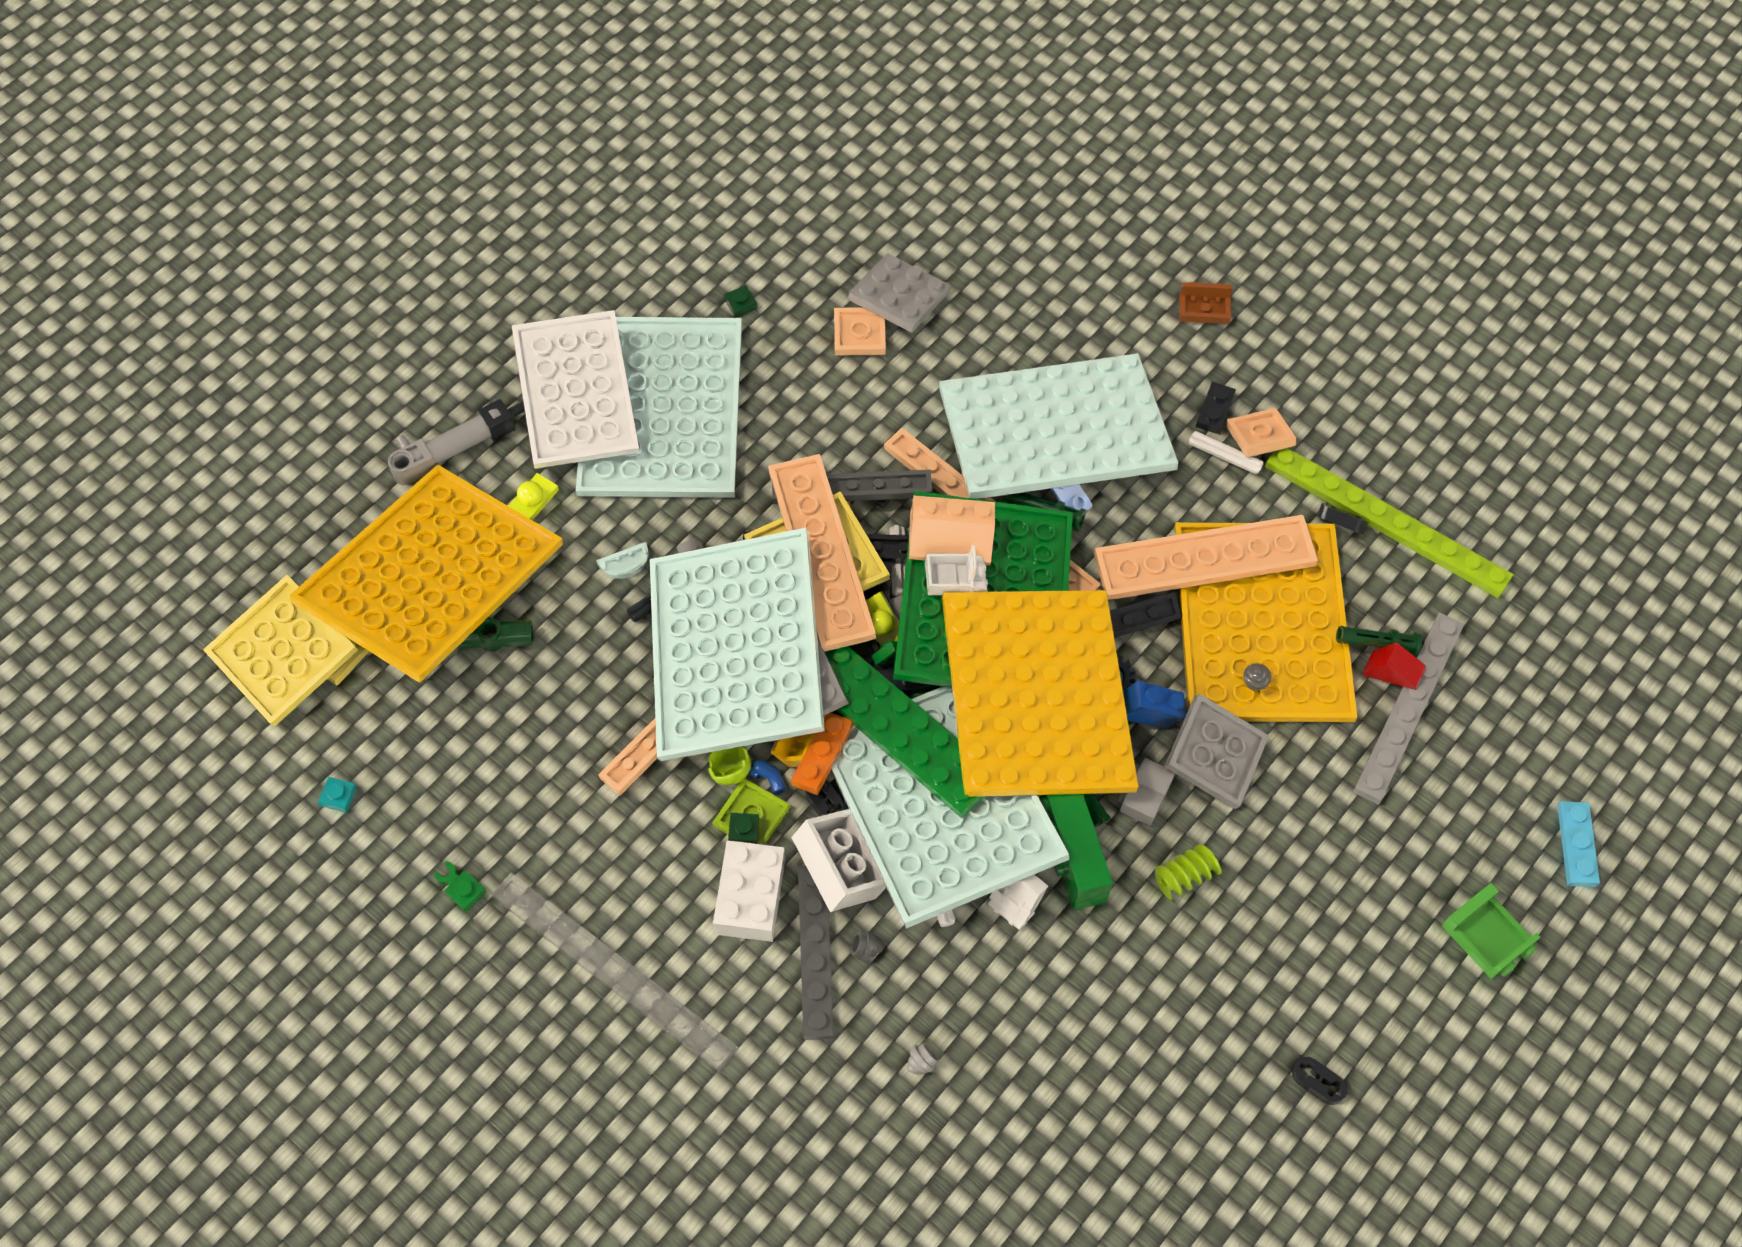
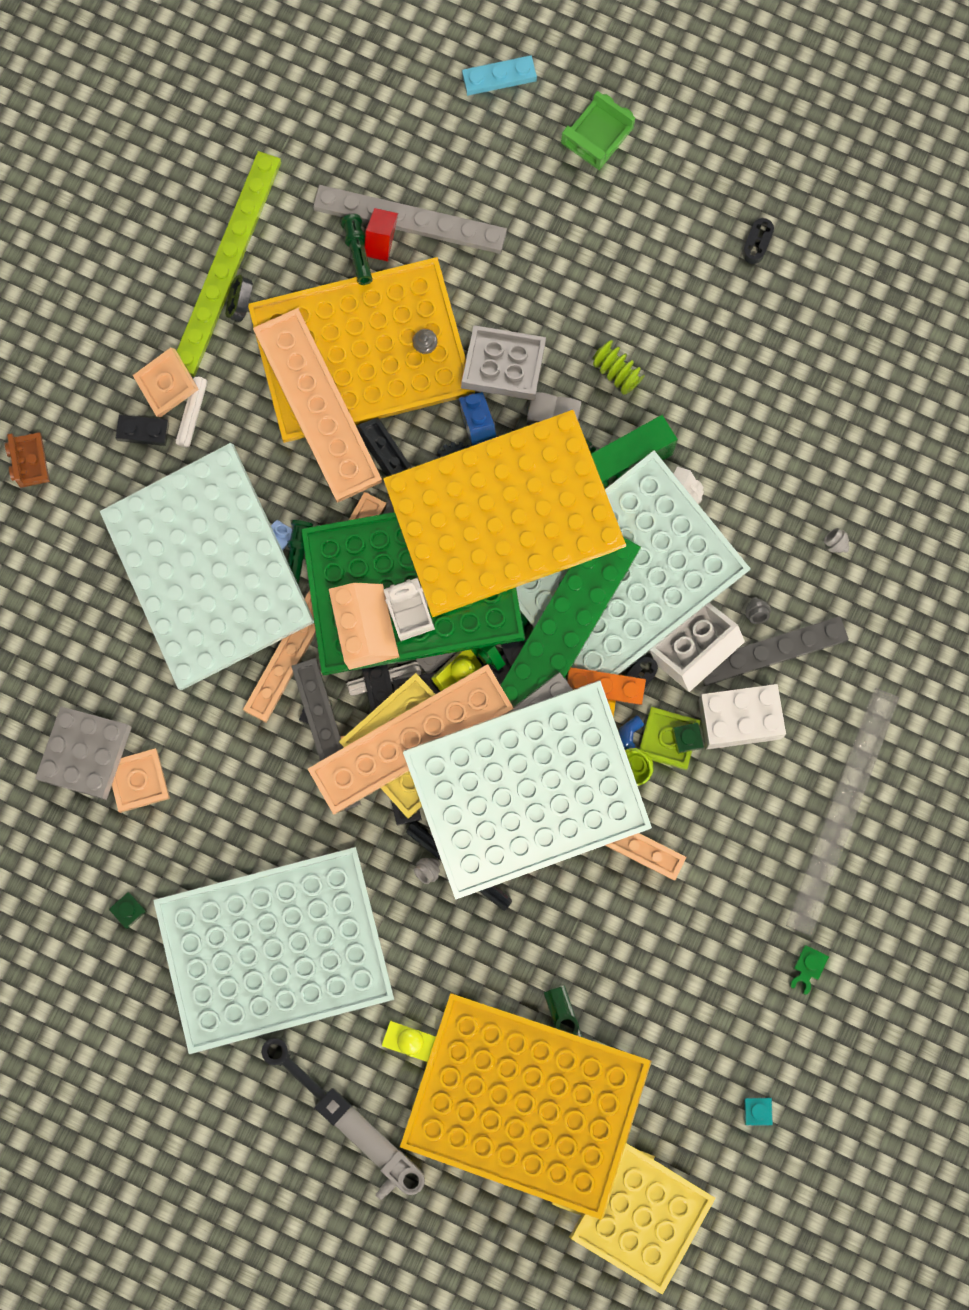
camera: 105 degrees left, 15 degrees up
white plate [512,310,639,469] -> none
light aqua tile [596,542,649,579] -> none

